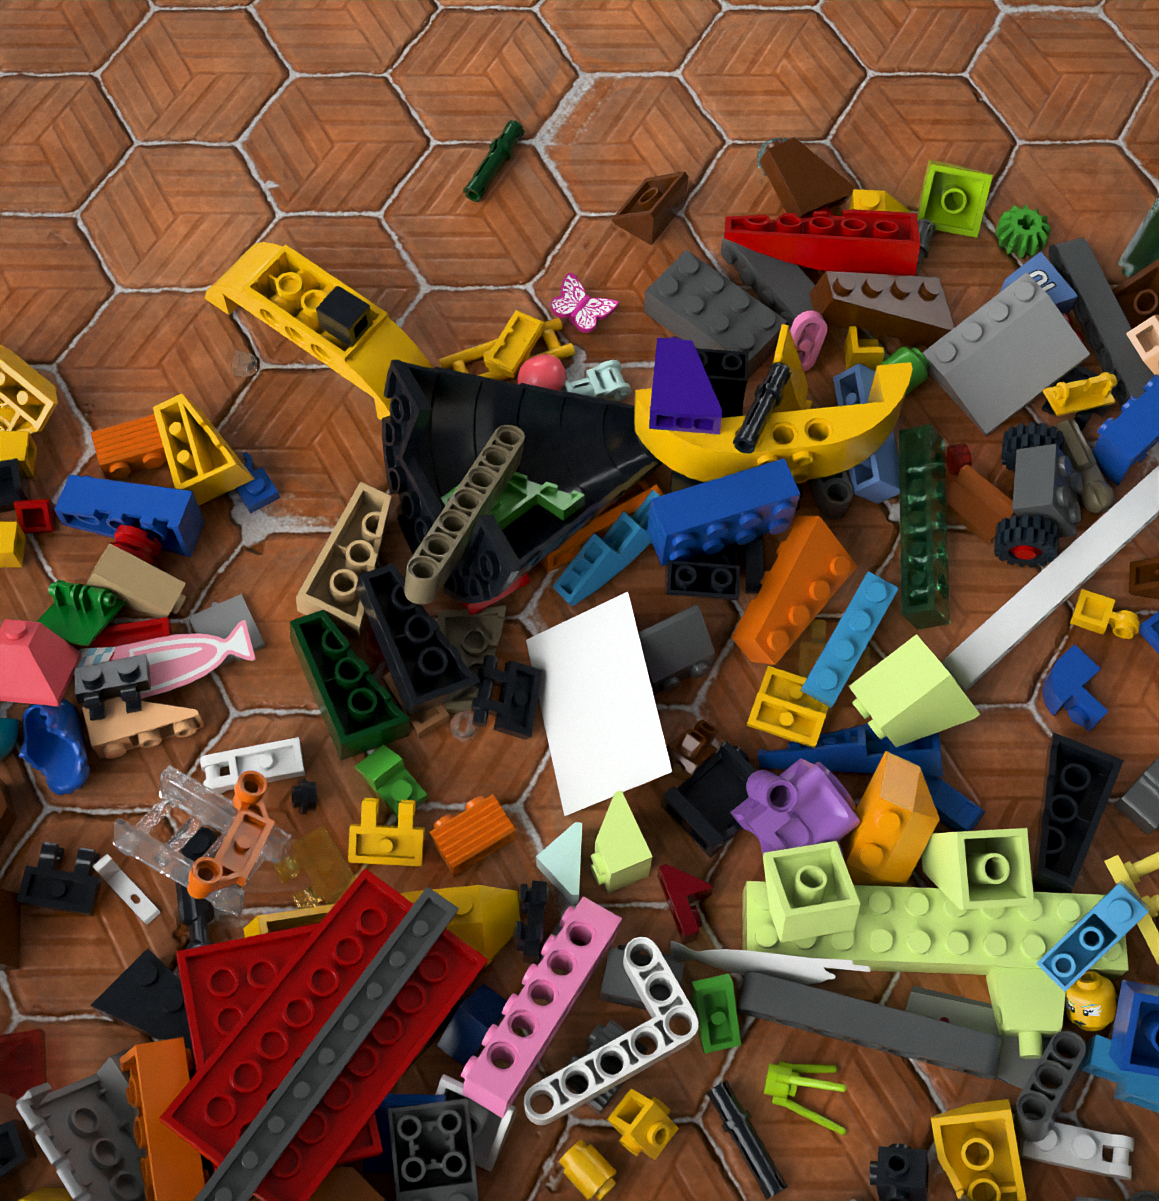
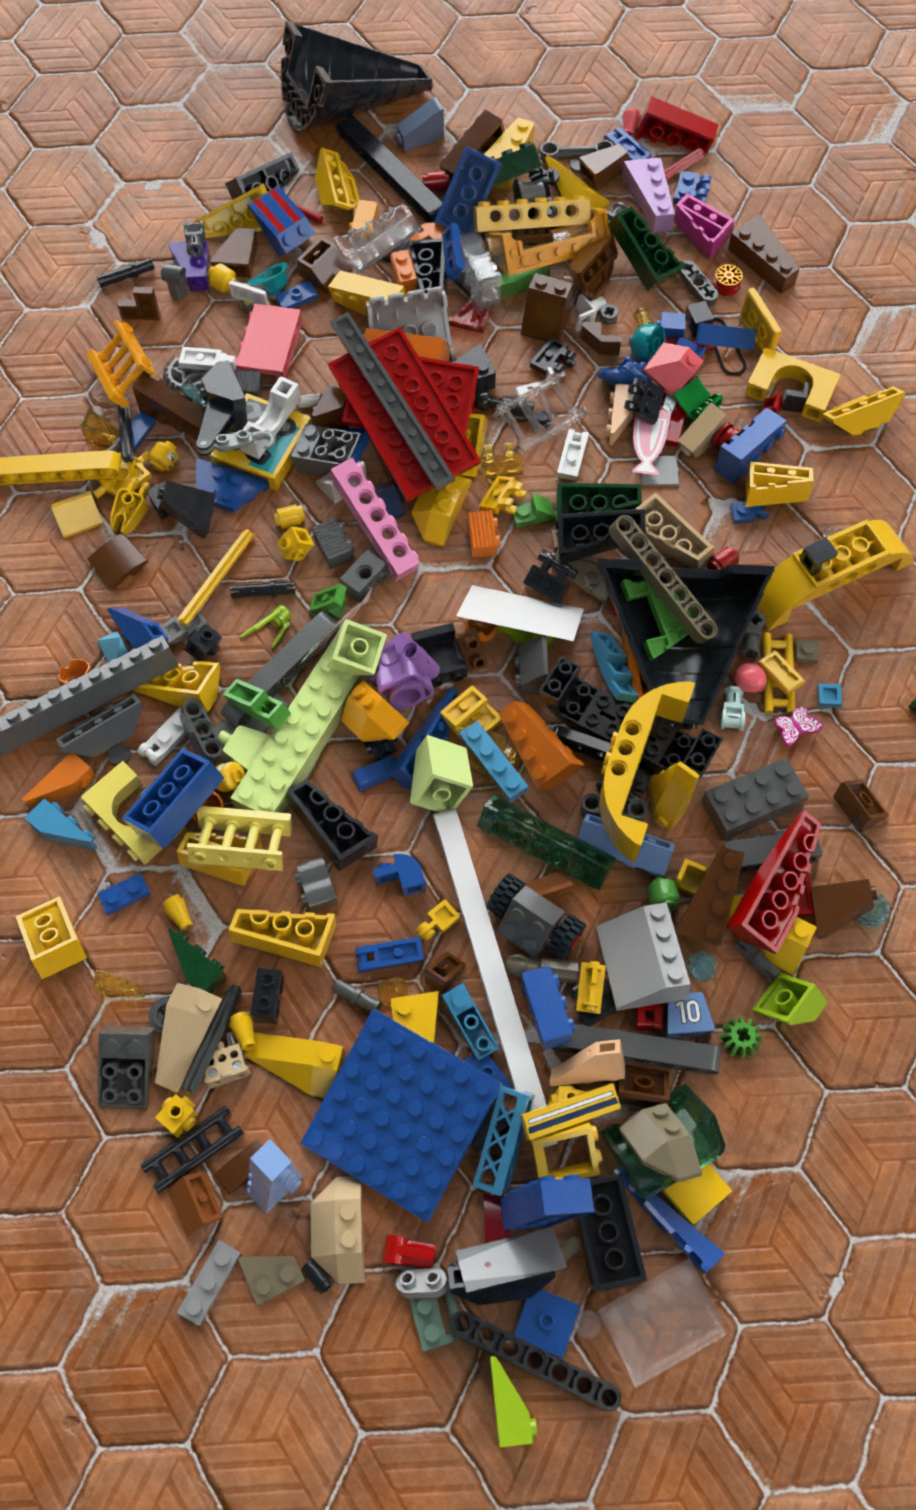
camera: 120 degrees right, 0 degrees up
orange brick [90,414,168,479] -> none
orange plate [187,770,275,899] -> none
black plate [291,778,317,815] -> none
black plate [514,880,549,964] -> none
white beam [524,937,699,1125] -> none
light aqua slope [536,822,582,904] -> none
yellowish green slope [590,790,653,894] -> none
blue brick [647,458,800,566] -> none
dark purple slope [649,337,722,435] -> none
dark red slope [657,864,714,945] -> none
black pin [733,362,792,454] -> none
bright pink plate [790,311,827,372] -> none
yellowish green slope [921,828,1034,910] -> none
clear red tile [945,443,972,476] -> none
dark azure slope [1036,880,1150,992] -> none
none -> bright green slope [223,679,291,730]
none -> clear light blue gear [687,951,719,981]
none -> red brick [707,546,739,570]
none -> dark tan plate [795,639,819,664]
none -> dark azure plate [817,683,842,708]

